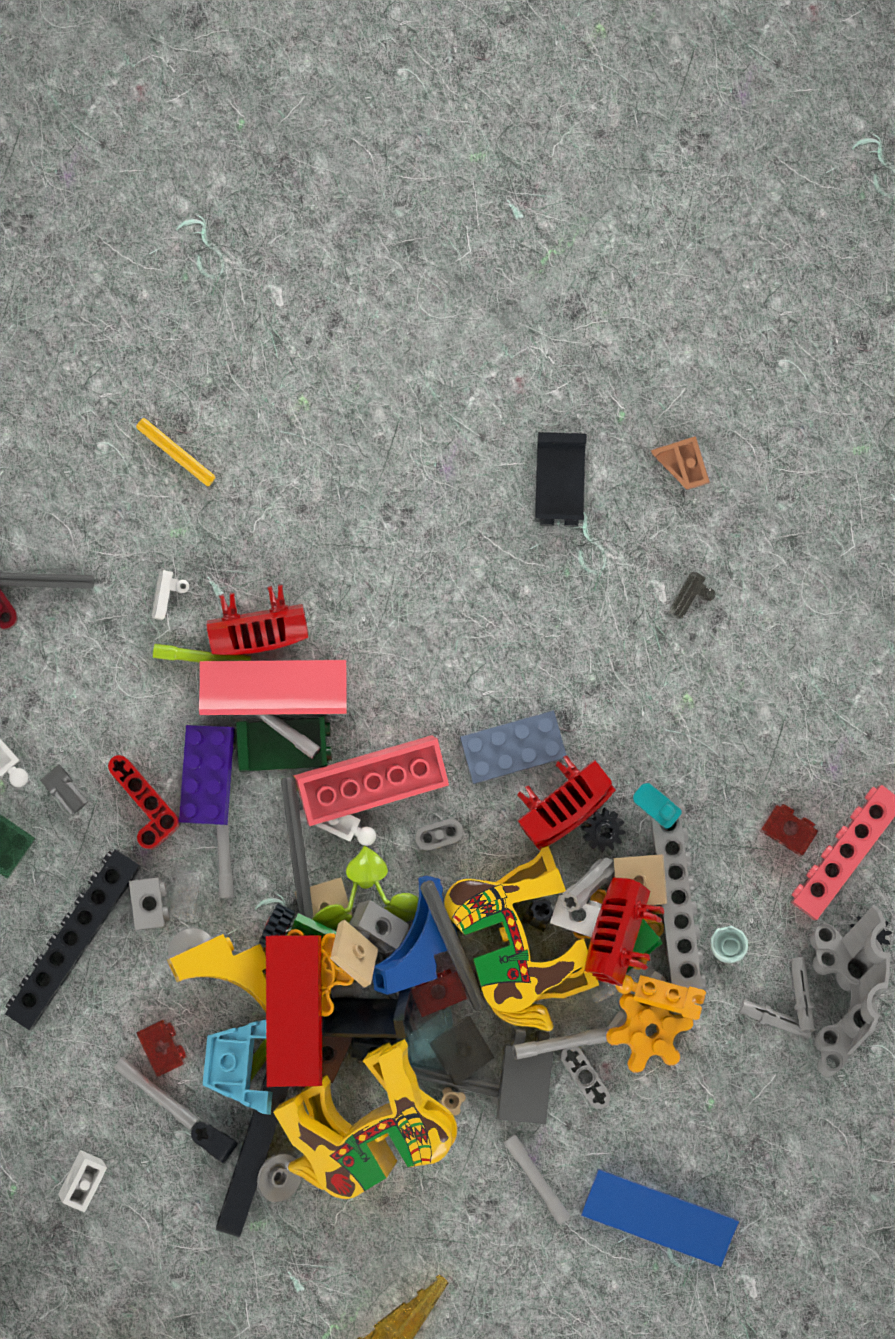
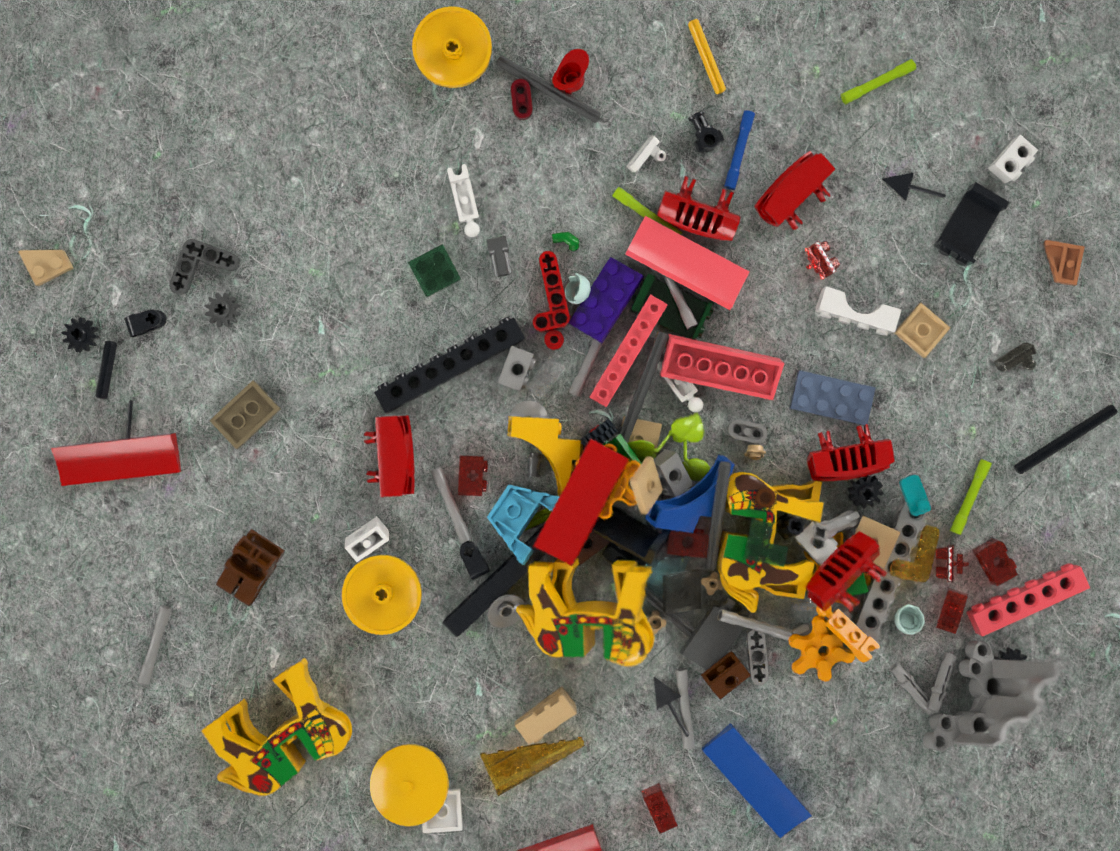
camera: 30 degrees right, 5 degrees up
none -> yellow dish [342,555,422,635]
none -> red piece [363,415,415,497]
none -> tan wedge [515,686,577,745]
none -> dark grey pin [527,452,543,477]
none -> red plate [544,330,564,350]
none -> red piece [552,49,590,95]
none -> green arm [552,232,580,251]
none -> light aqua hair [564,273,591,304]
none -> coral brick [589,295,667,407]
none -> clear red brick [642,783,678,834]
none -> black piece [654,677,689,737]
none -> black connector [688,110,724,153]
none -> tan plate [701,572,724,595]
none -> reddish brown brick [701,651,751,700]
none -> blue piece [724,110,755,190]
none -> clear green plate [743,518,788,567]
none -> tan plate [745,445,766,460]
none -> red piece [754,151,836,230]
none -> reddish brown tile [755,488,776,508]
none -> clear red hips [805,241,840,279]
none -> white arch [815,287,901,336]
none -> lime piece [841,59,916,105]
none -> black piece [882,172,946,201]
none -> clear yellow beam [890,525,940,583]
none -> tan plate [894,303,950,358]
none -> clear red hips [936,545,969,582]
none -> clear red brick [936,588,969,634]
none -> lime piece [949,459,992,535]
none -> white brick [988,135,1038,183]
none -> black axle [1014,405,1118,474]

